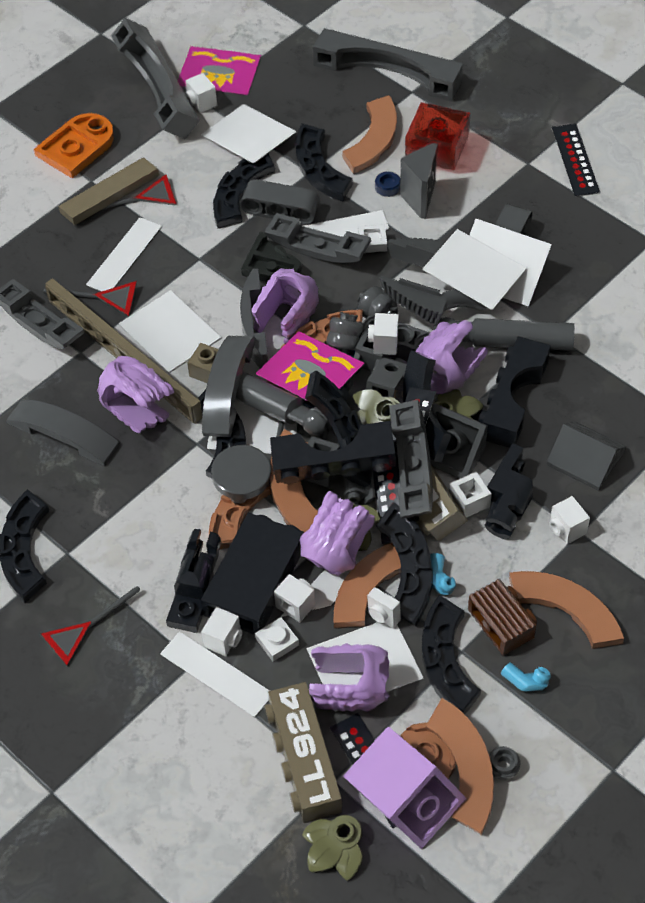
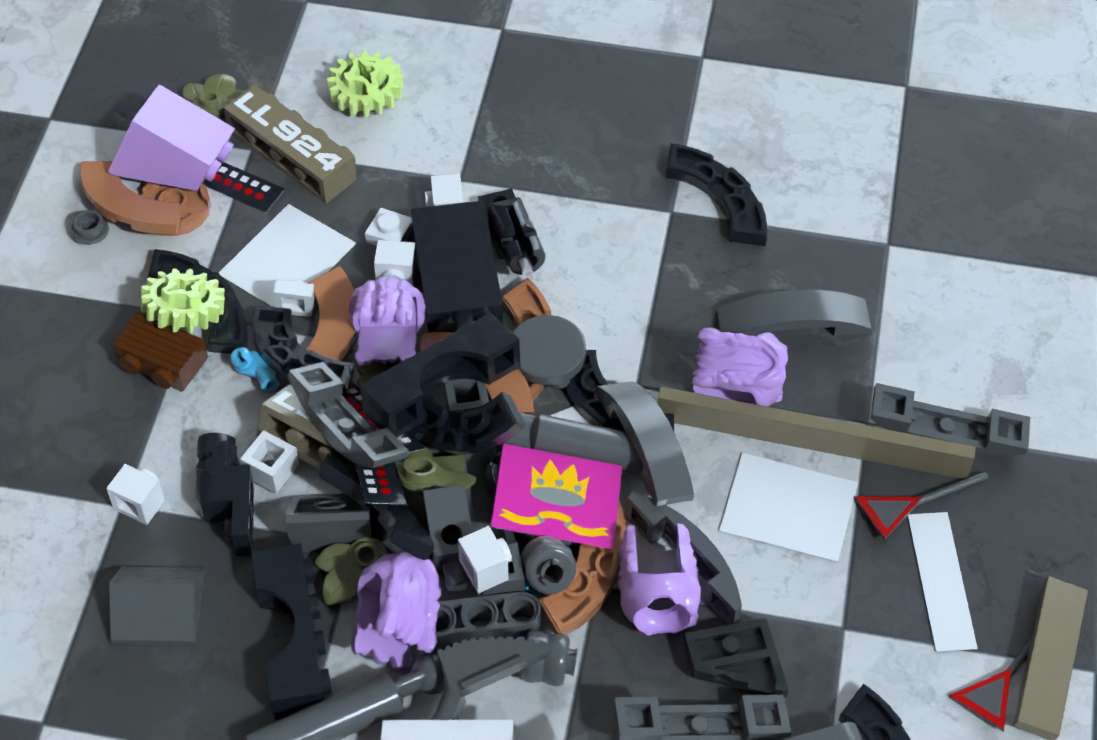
camera: 145 degrees right, 0 degrees up
dark grey piece [41,586,140,667] -> none
white sticker [160,631,270,717] -> none
dark tan plate [187,343,219,383] -> none
lavender piece [309,643,390,712] -> none
medium azure arm [501,662,551,692] -> none
nougat tile [509,571,624,649] -> none
none -> yellowish green gear [141,269,225,333]
none -> yellowish green gear [327,50,404,117]

